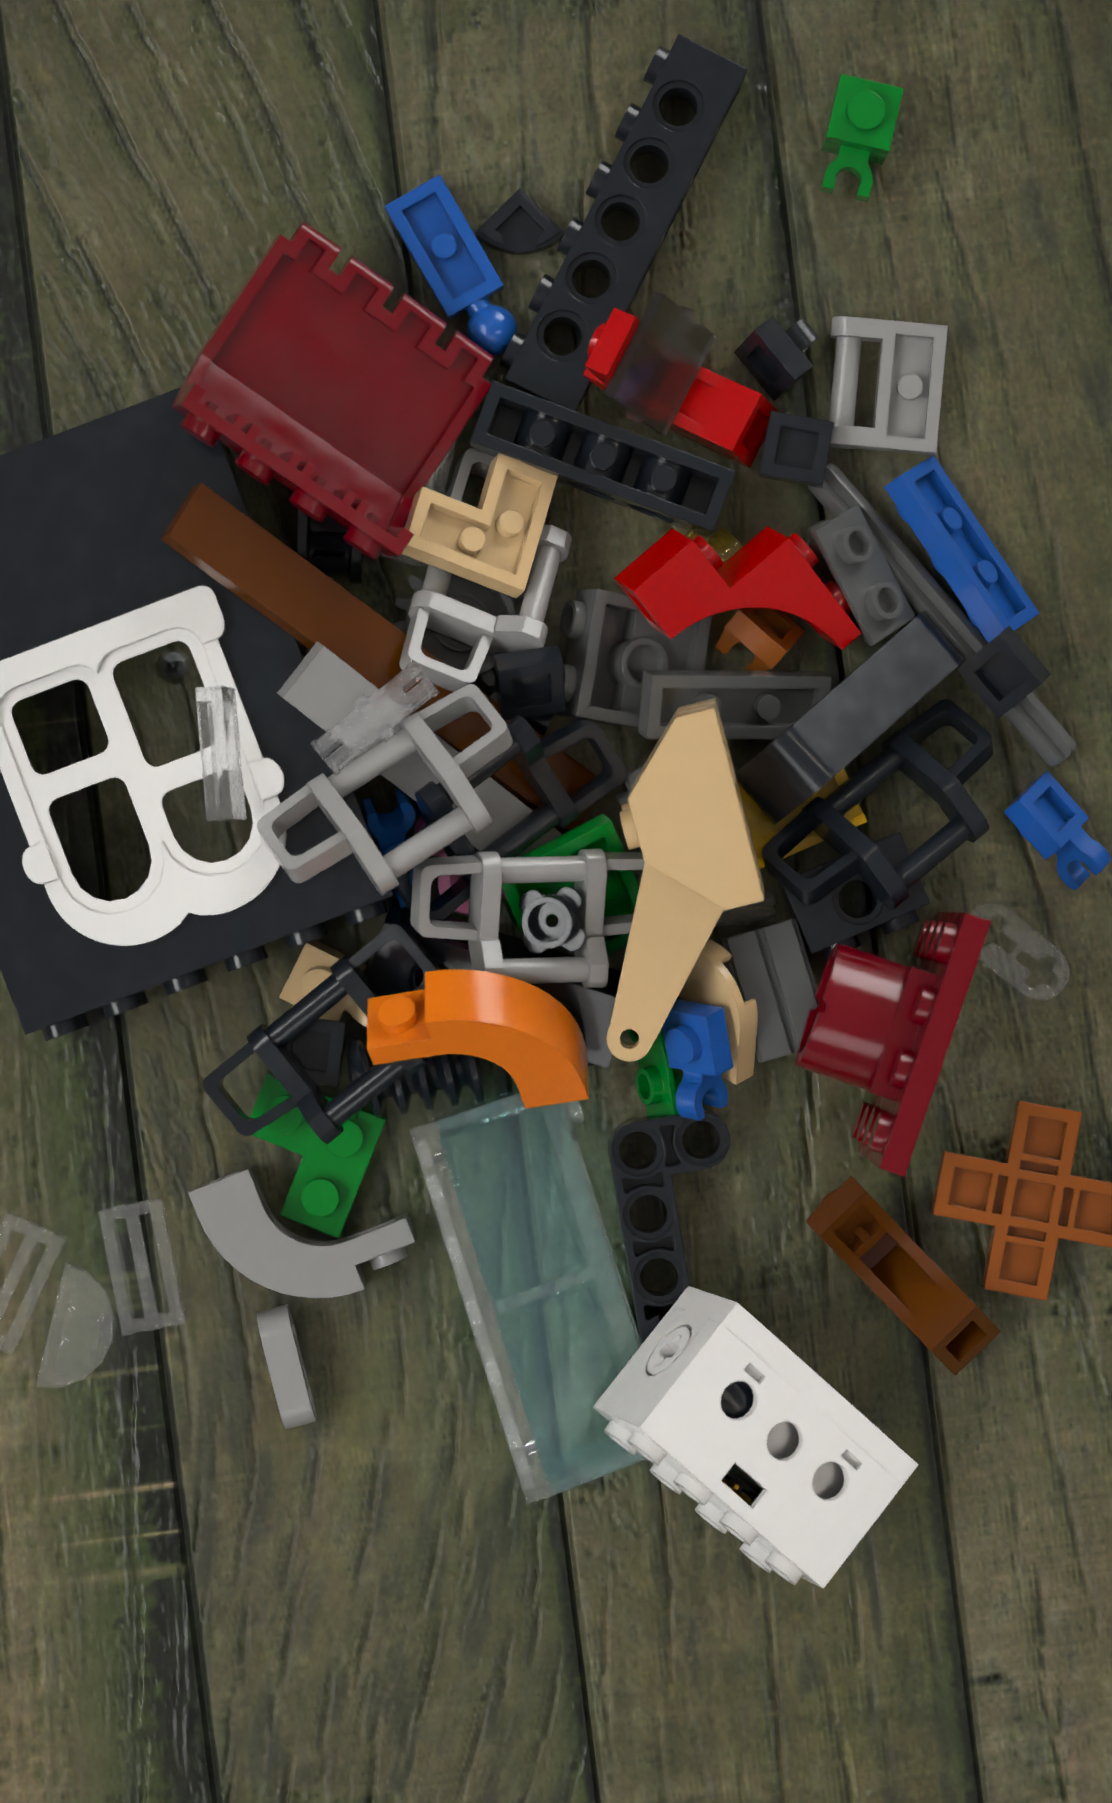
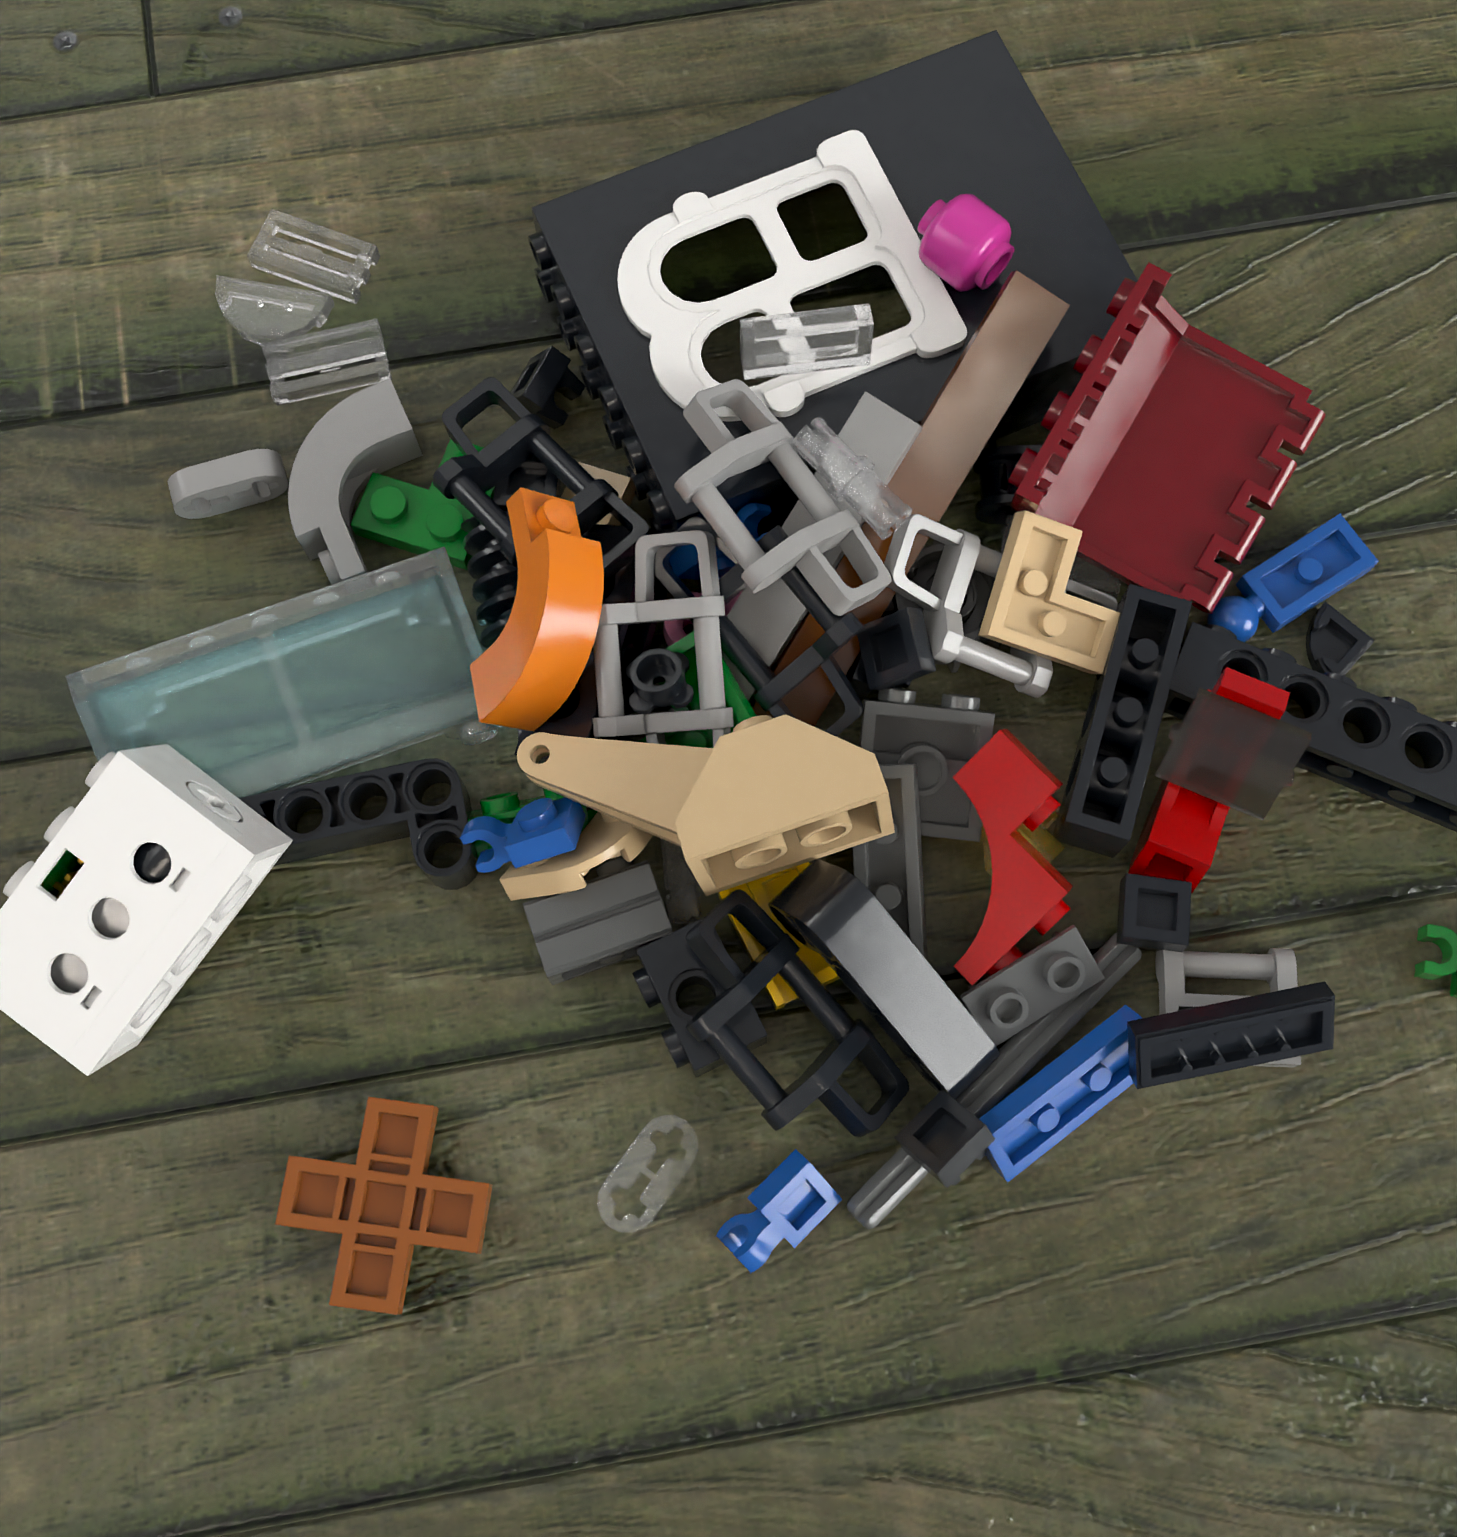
camera: 95 degrees right, 15 degrees down
dark orange tile [715,608,805,671] -> none
black tile [734,316,819,401] -> none
dark red piece [795,912,991,1177] -> none
reddish brown arch [805,1176,1001,1376] -> none
none -> black tile [510,346,586,429]
none -> dark pink head [917,194,1015,292]
none -> black plate [1127,981,1335,1089]

